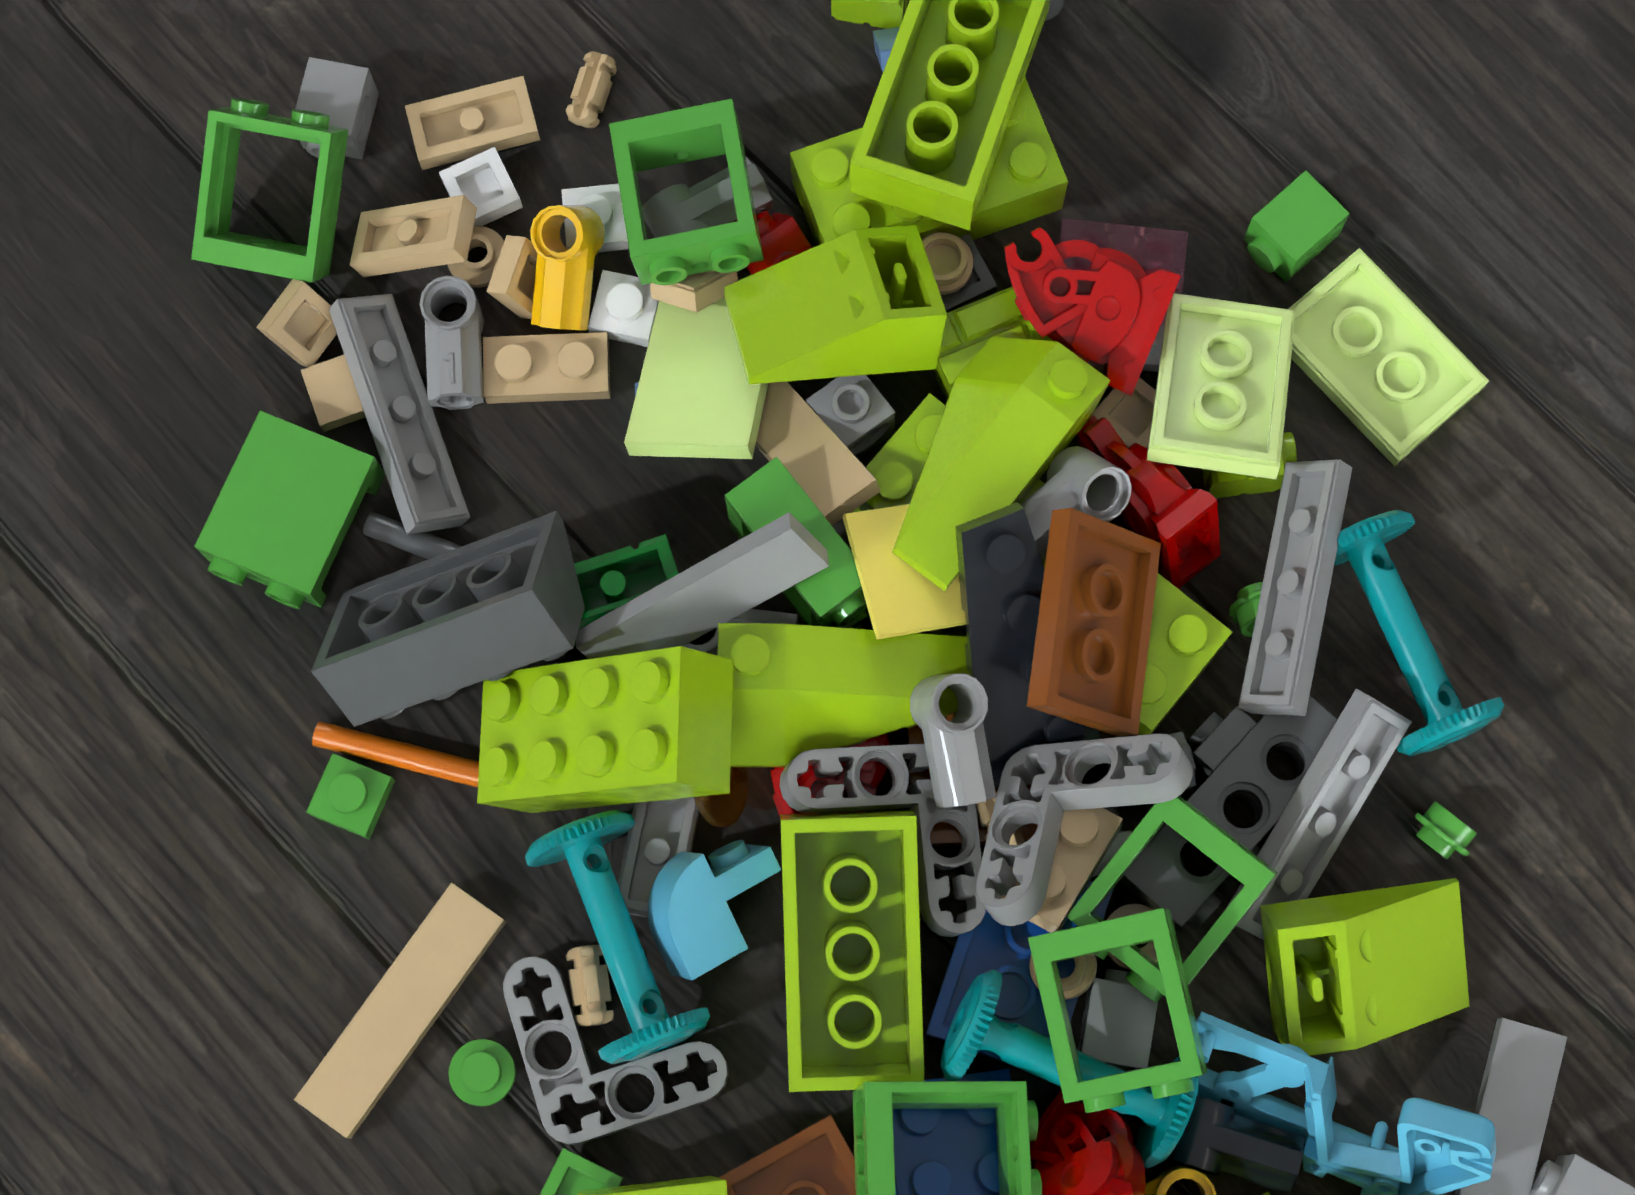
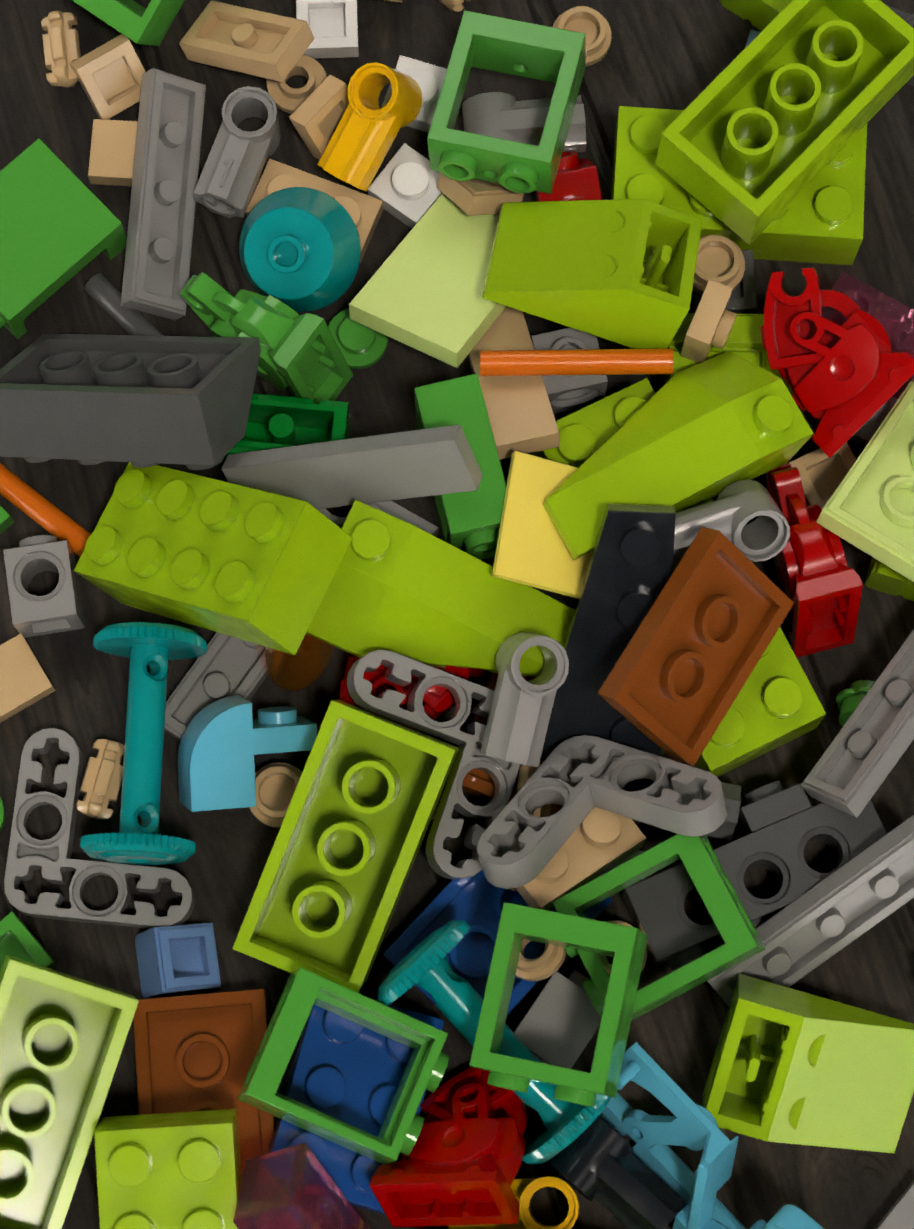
camera: 20 degrees right, 0 degrees up
none -> light grey brick [3,535,85,638]
none -> tan piece [41,10,81,88]
none -> medium blue slope [135,923,221,999]
none -> bright green piece [178,272,353,404]
none -> teal cone [239,187,361,312]
none -> tan plate [249,762,302,828]
none -> bright green plate [328,308,388,369]
none -> orange bar [480,348,673,376]
none -> tan plate [553,6,612,67]
none -> tan plate [680,279,737,363]

